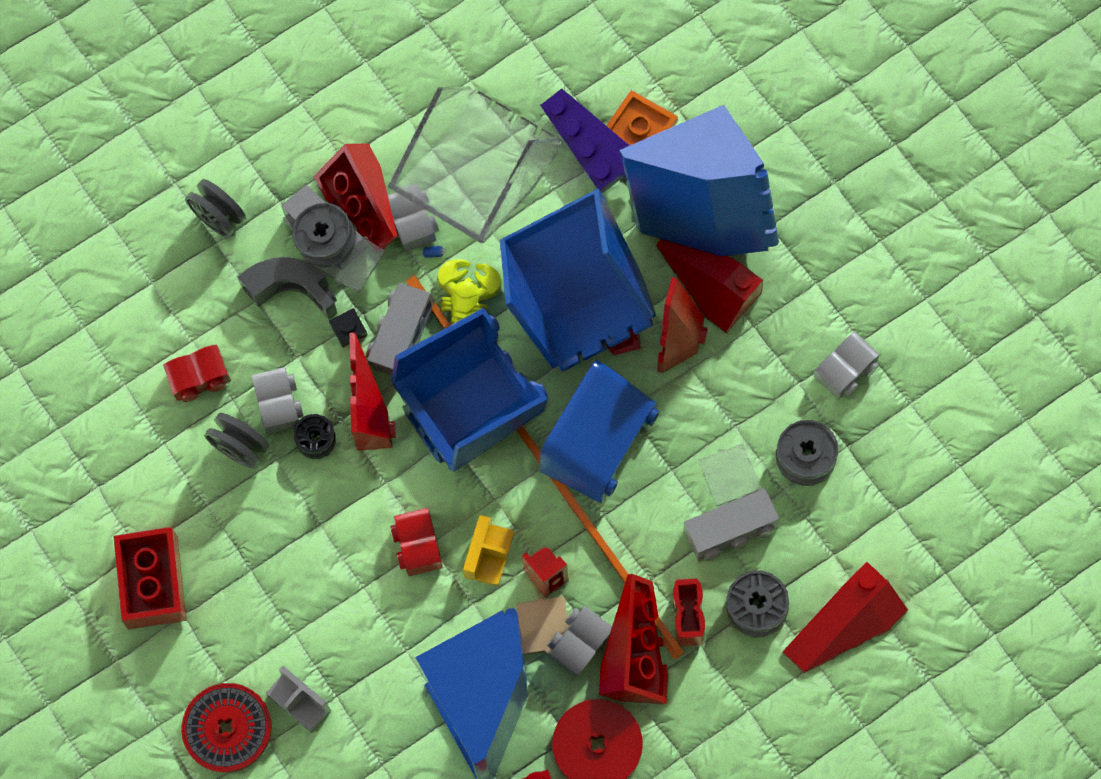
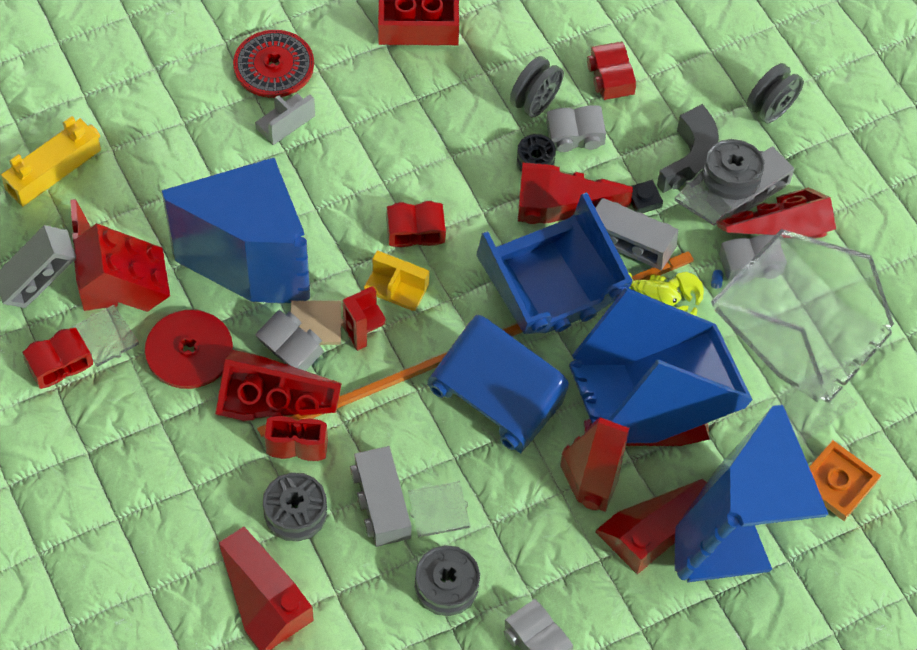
camera: 90 degrees right, 10 degrees down
dark purple wing [540,88,630,193] -> none

